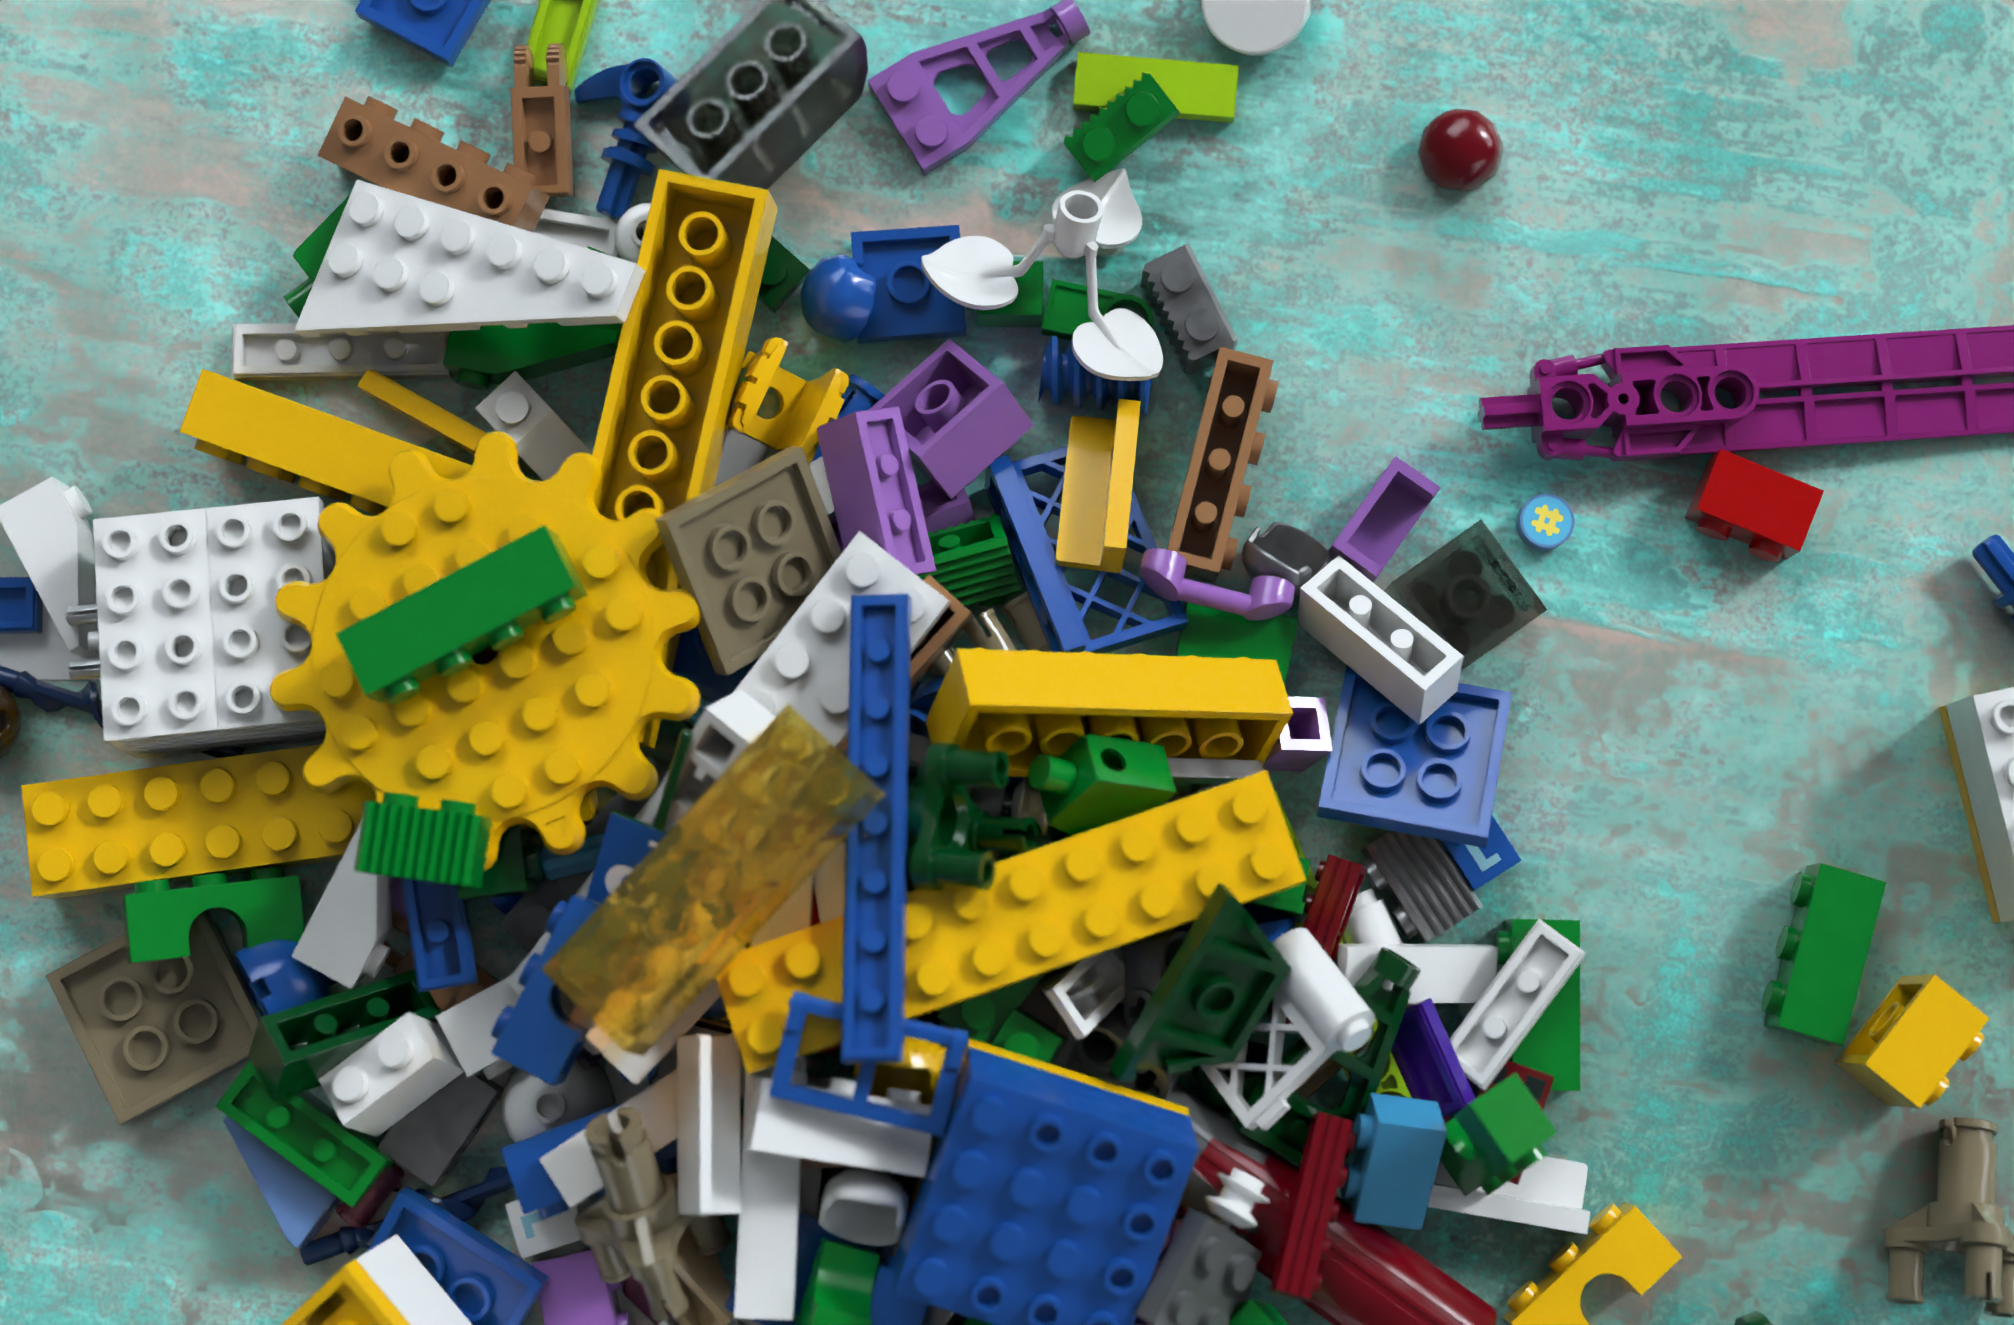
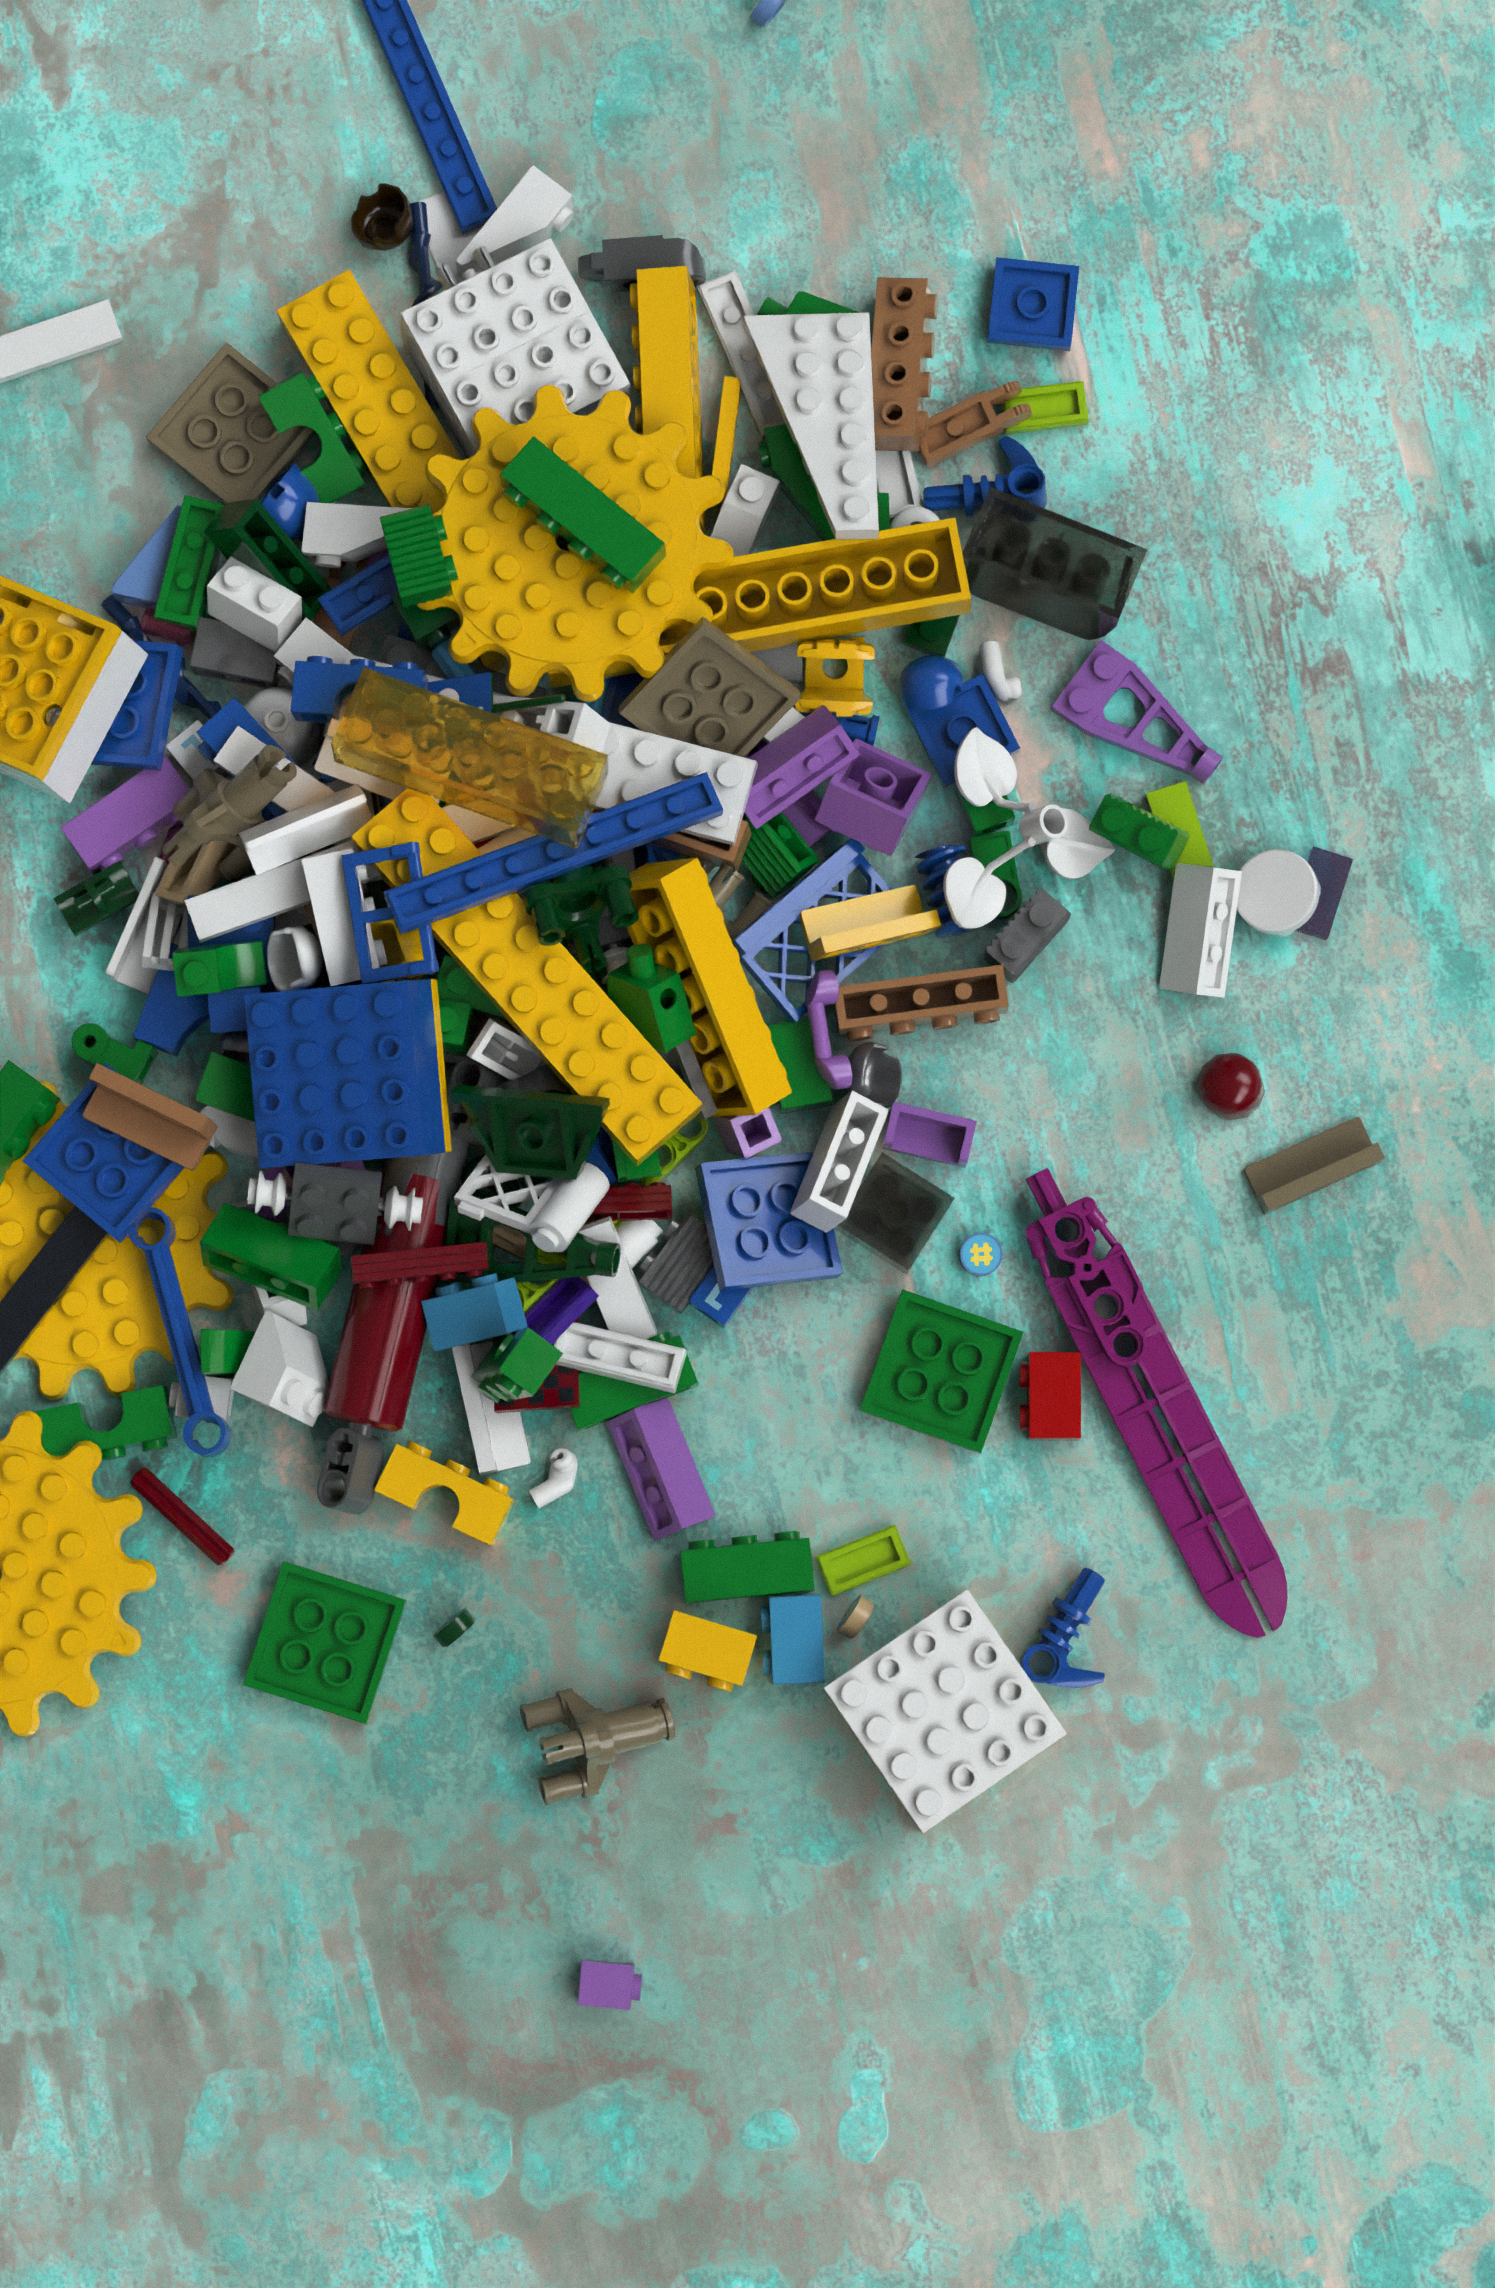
camera: 65 degrees right, 0 degrees up
none -> white arm [529,1448,578,1509]
none -> dark grey piece [578,235,706,292]
none -> medium lavender panel [607,1398,715,1541]
none -> dark azure brick [761,1595,825,1685]
none -> lime tile [815,1525,911,1597]
none -> tan tile [837,1594,874,1639]
none -> green plate [860,1289,1023,1454]
none -> white arm [979,641,1022,702]
none -> white panel [1159,863,1242,998]
none -> dark tan panel [1244,1117,1385,1215]

